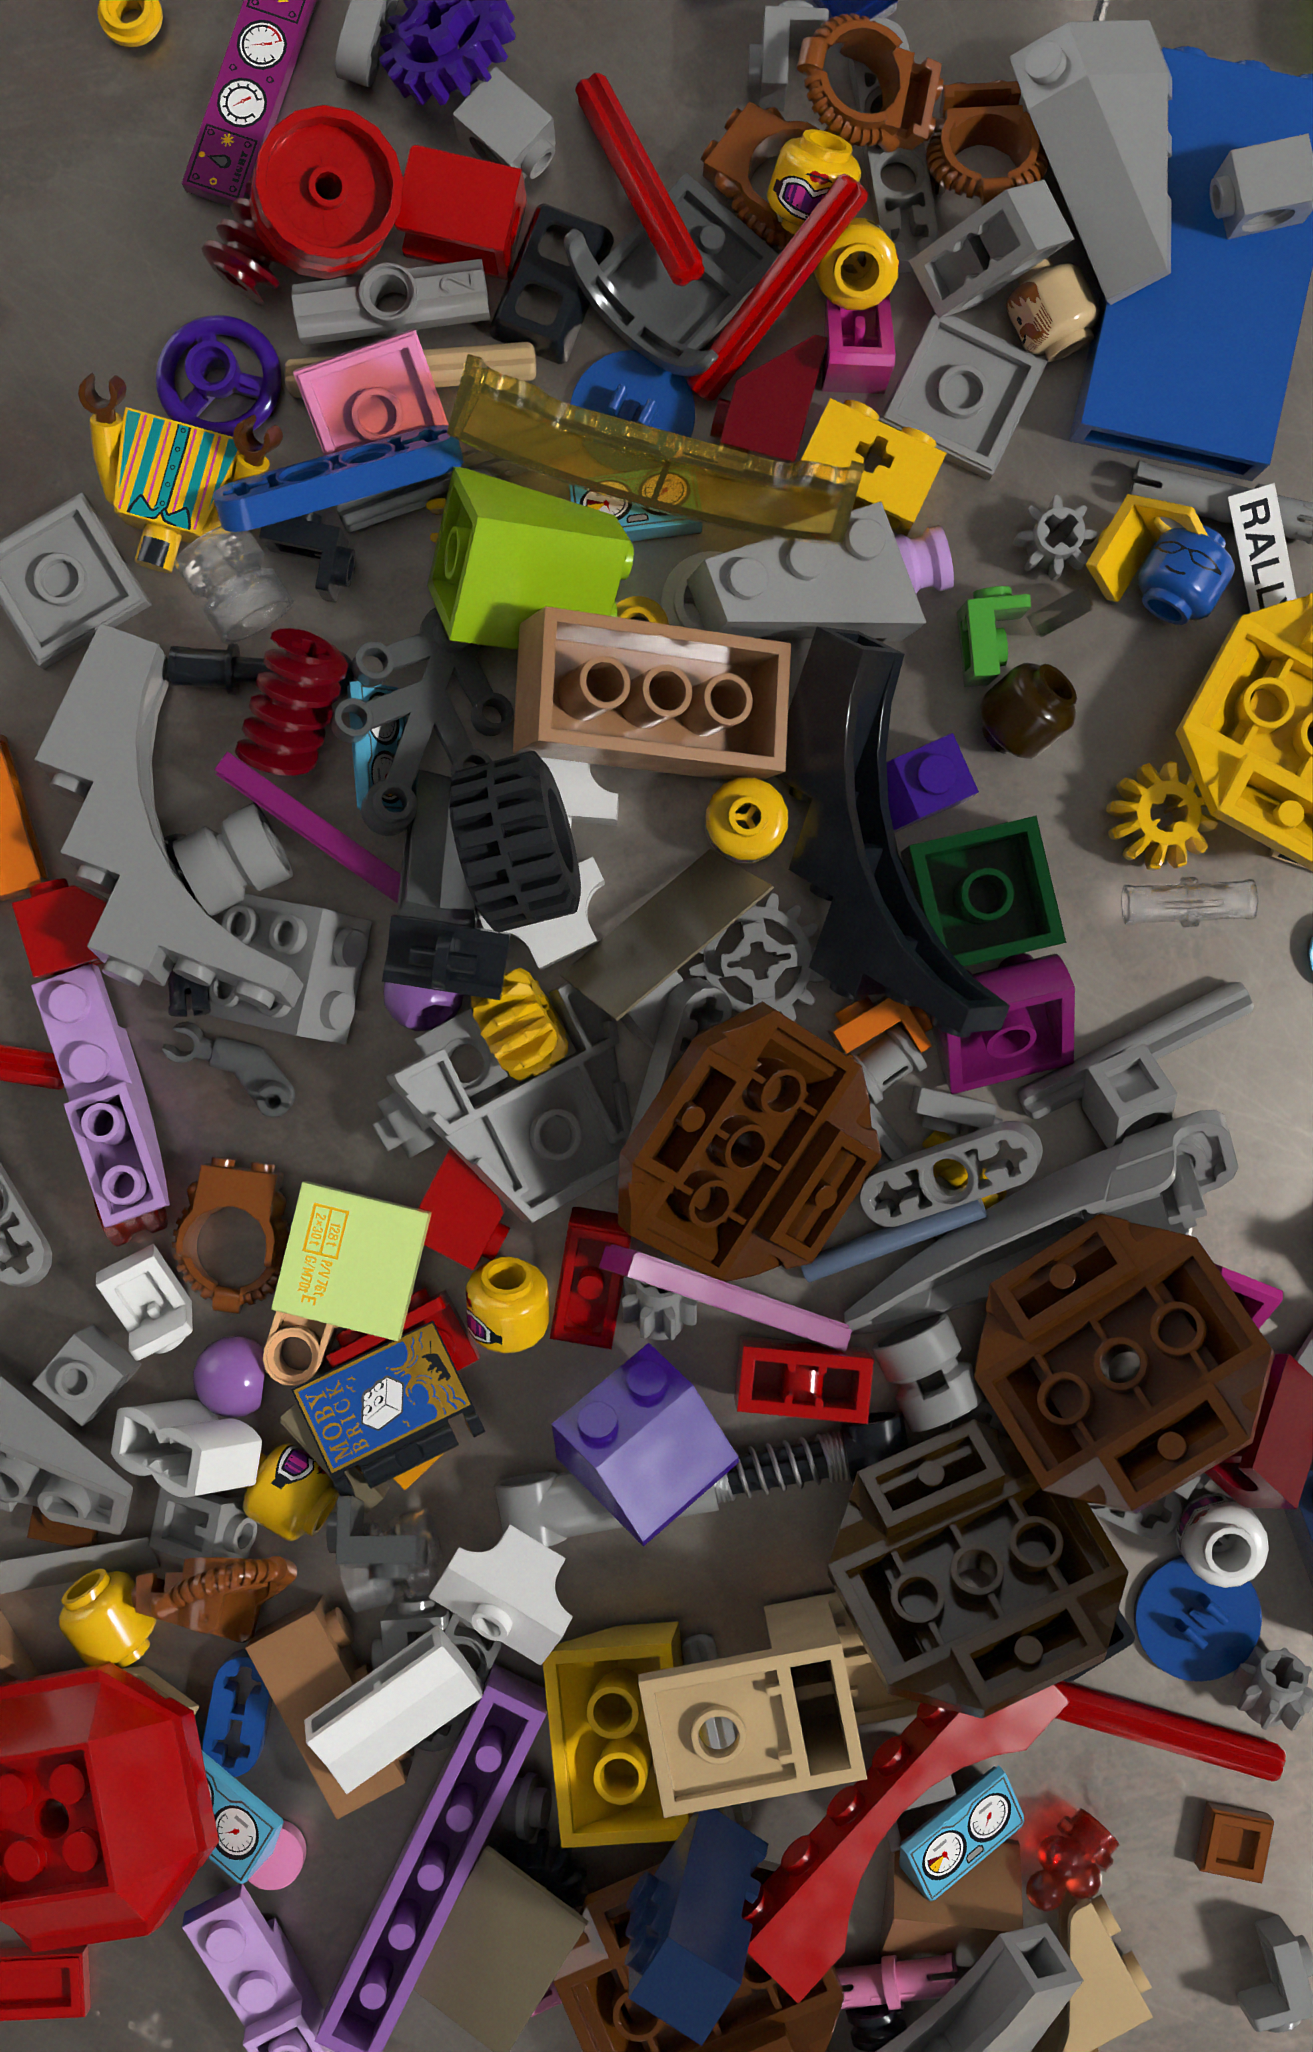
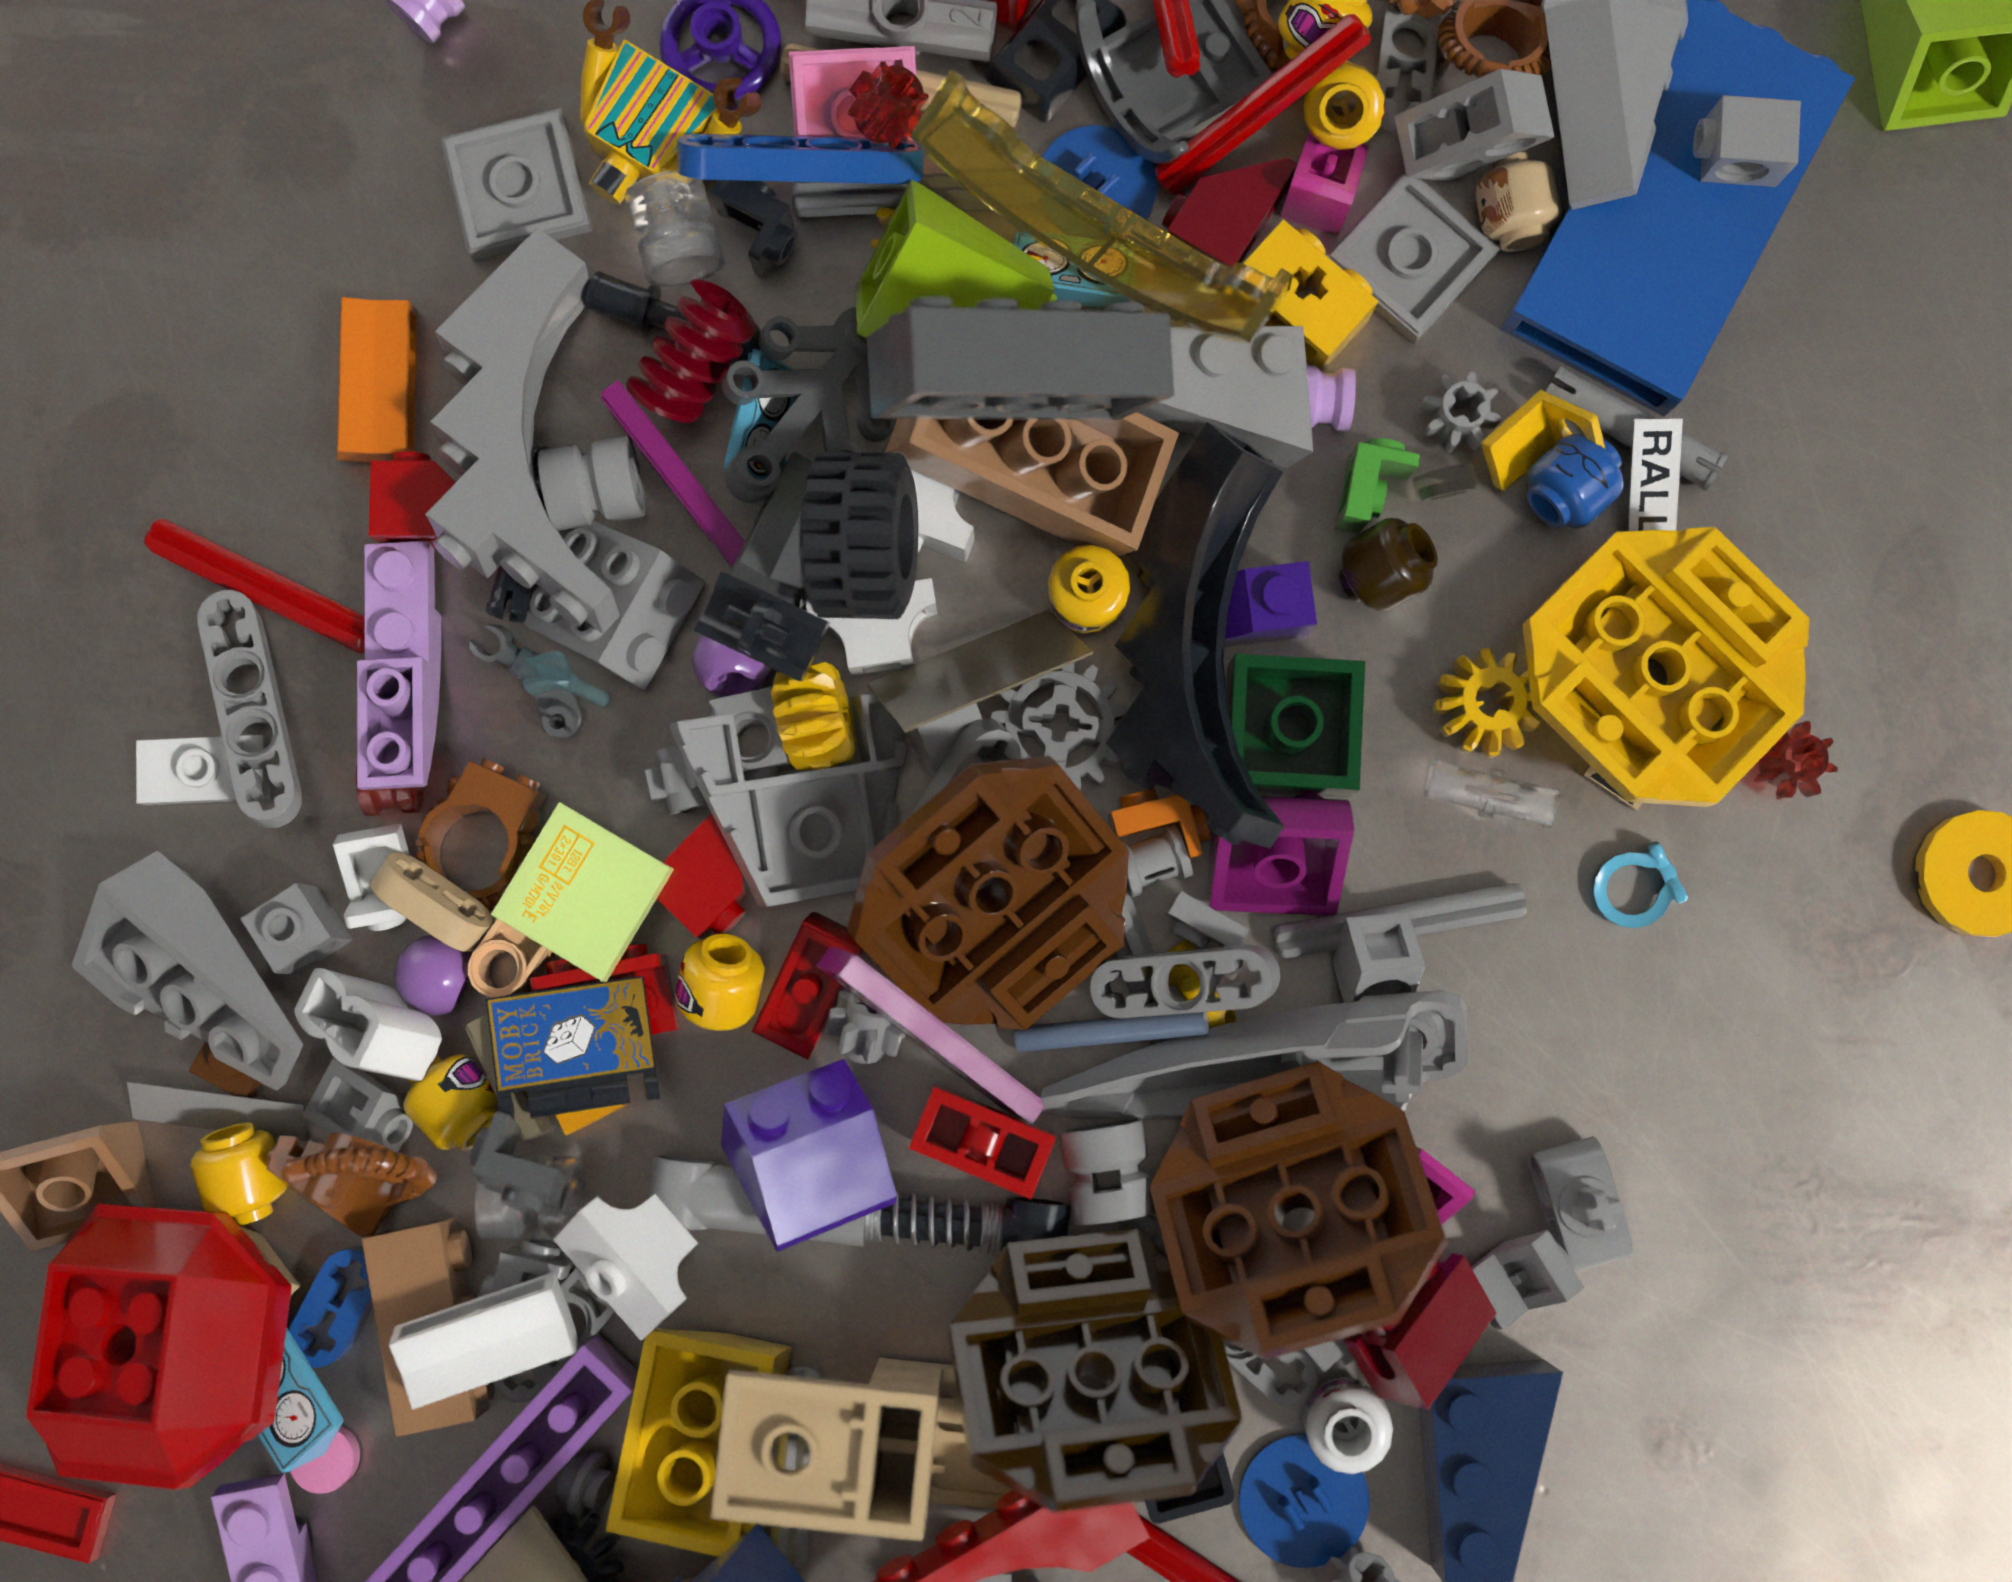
camera: 25 degrees right, 5 degrees down
none -> tan beam [370,852,493,952]
none -> clear light blue hand [522,651,610,707]
none -> clear red gear [847,61,929,148]
none -> dark grey brick [867,297,1174,420]

